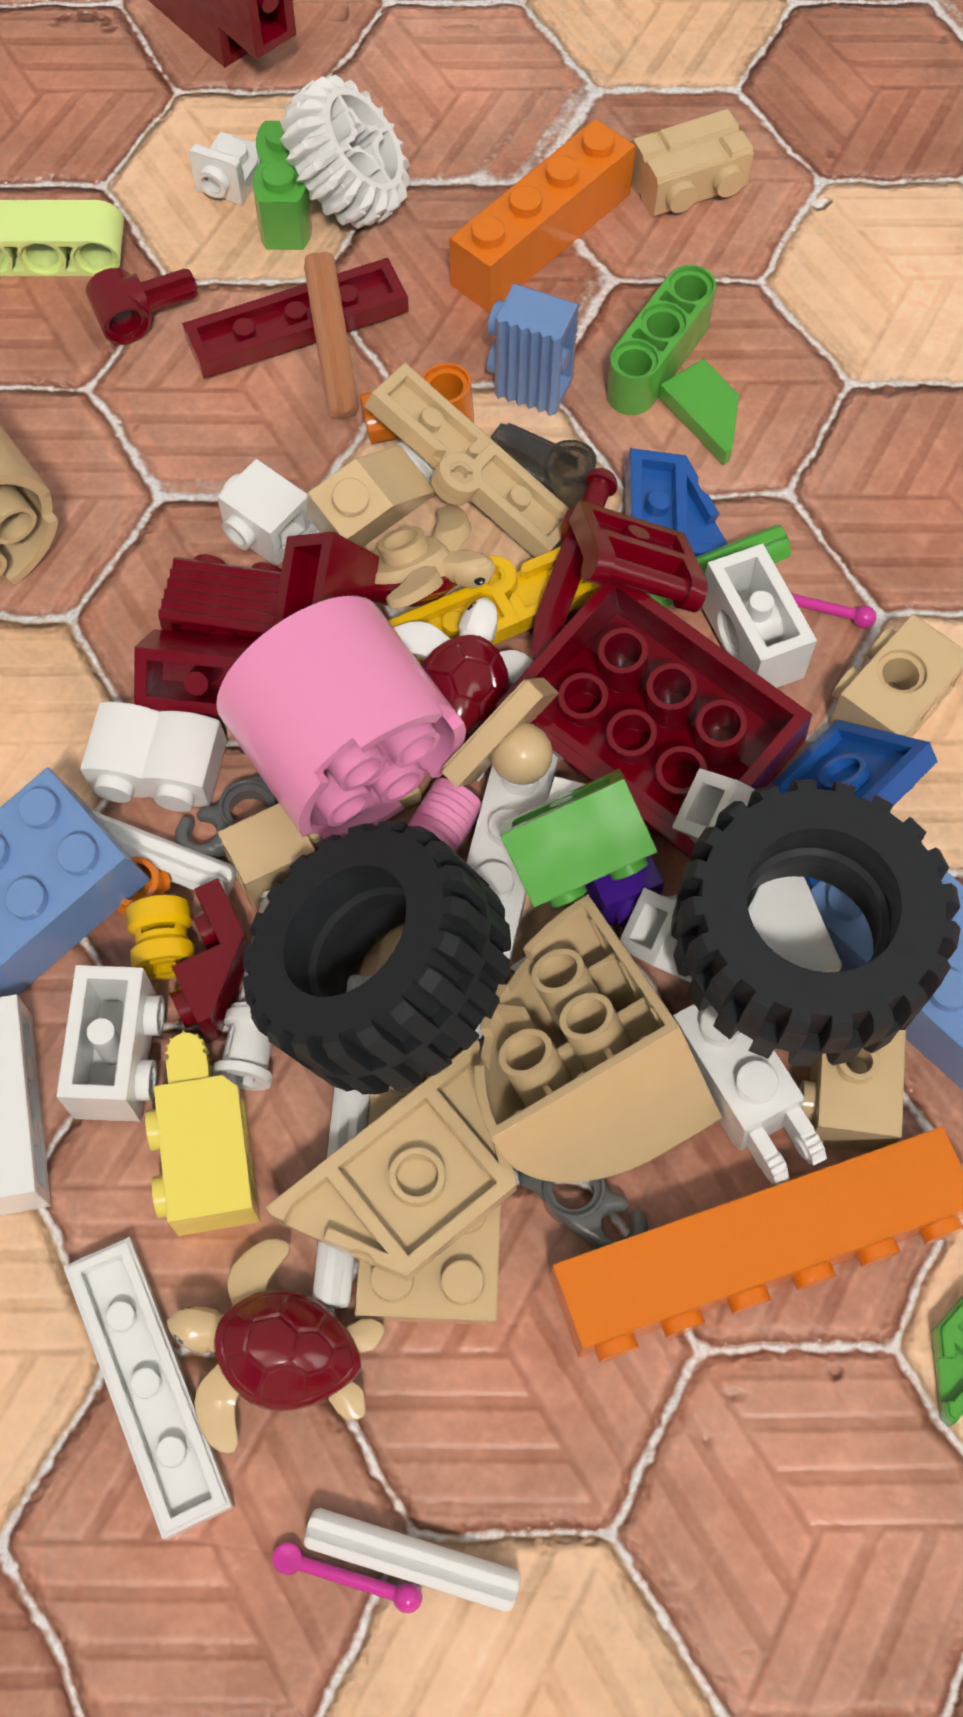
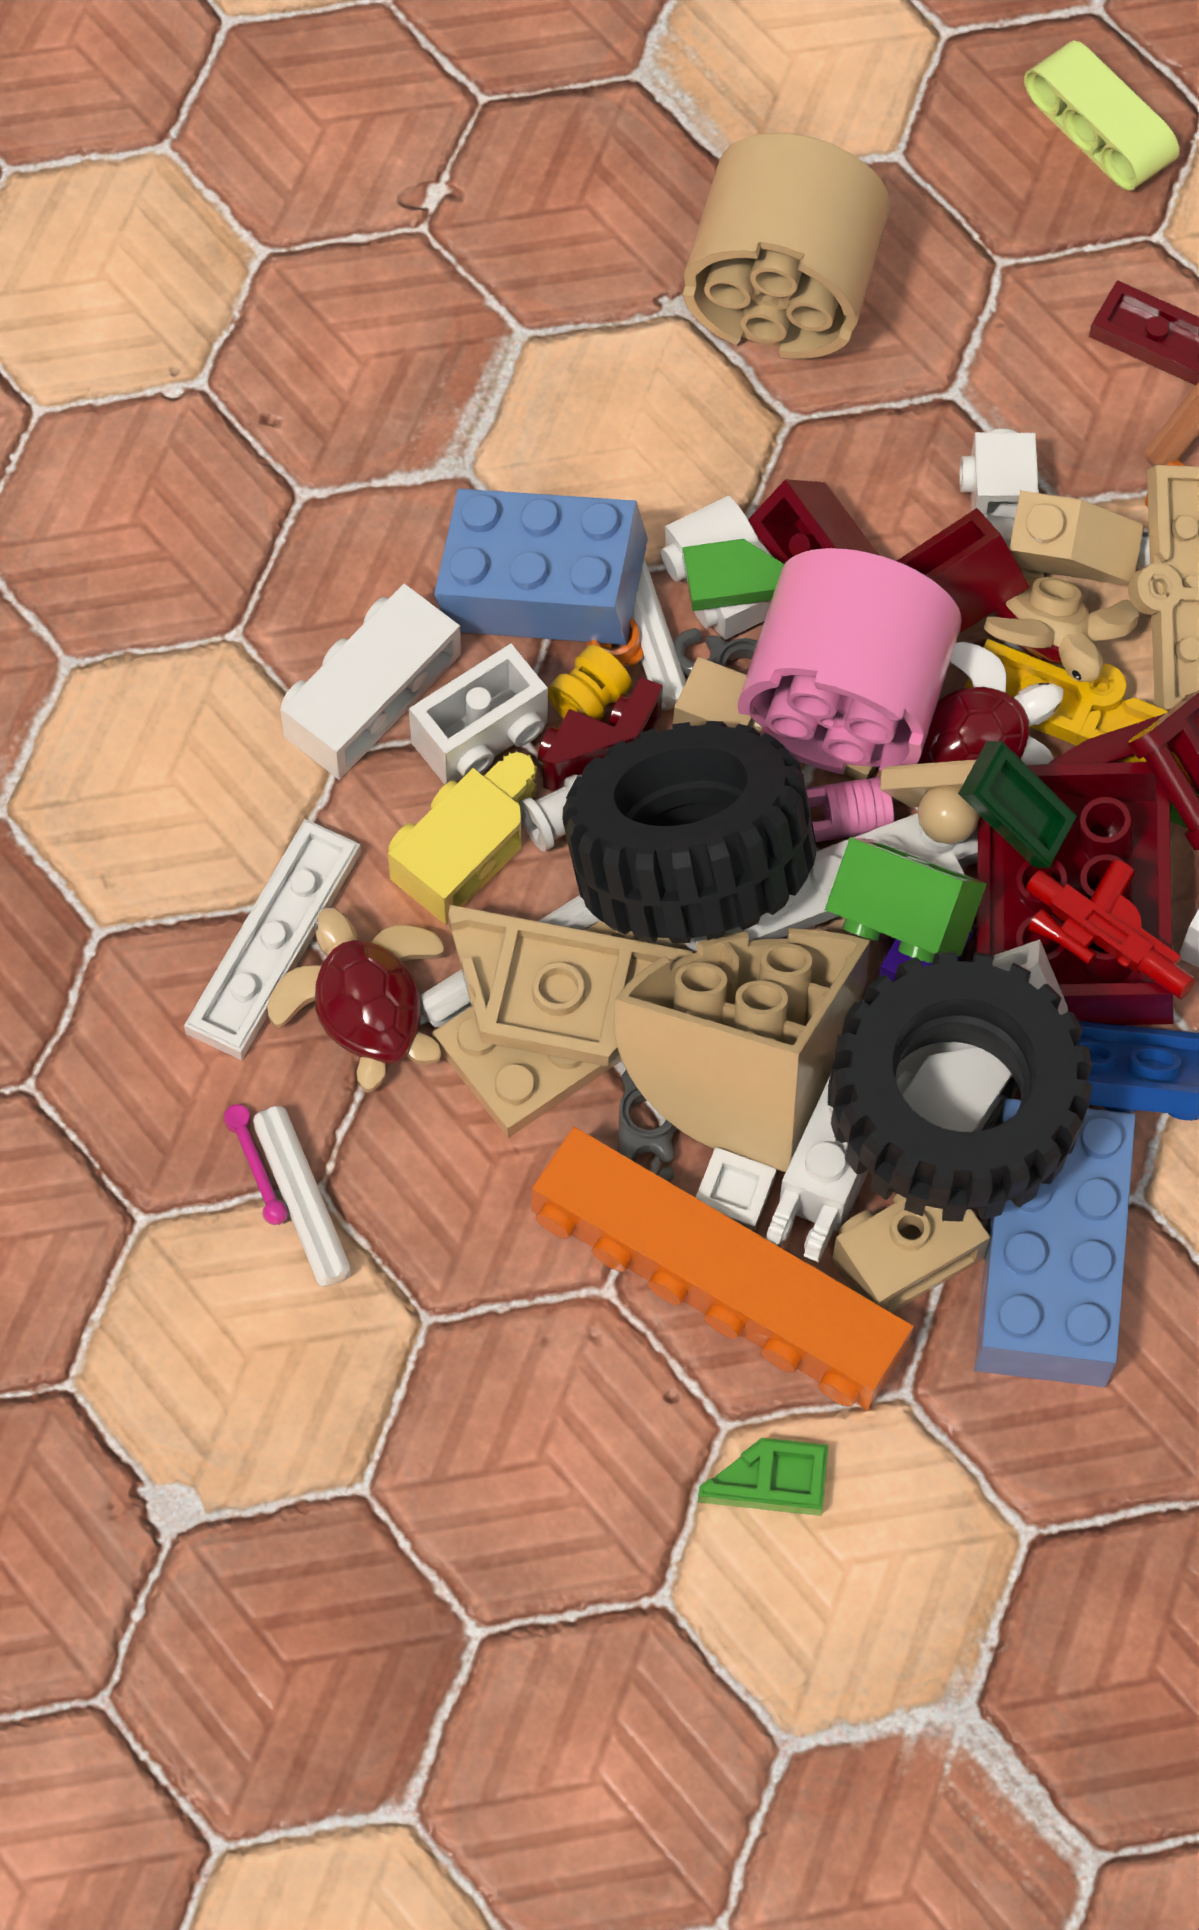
camera: 50 degrees right, 0 degrees up
dark red axle [86,268,198,345] -> none
dark red brick [158,554,282,640] -> none
none -> bright green tile [682,539,784,611]
none -> white plate [696,1147,777,1232]
none -> dark green tile [958,741,1077,868]
none -> red piece [1026,860,1196,1000]

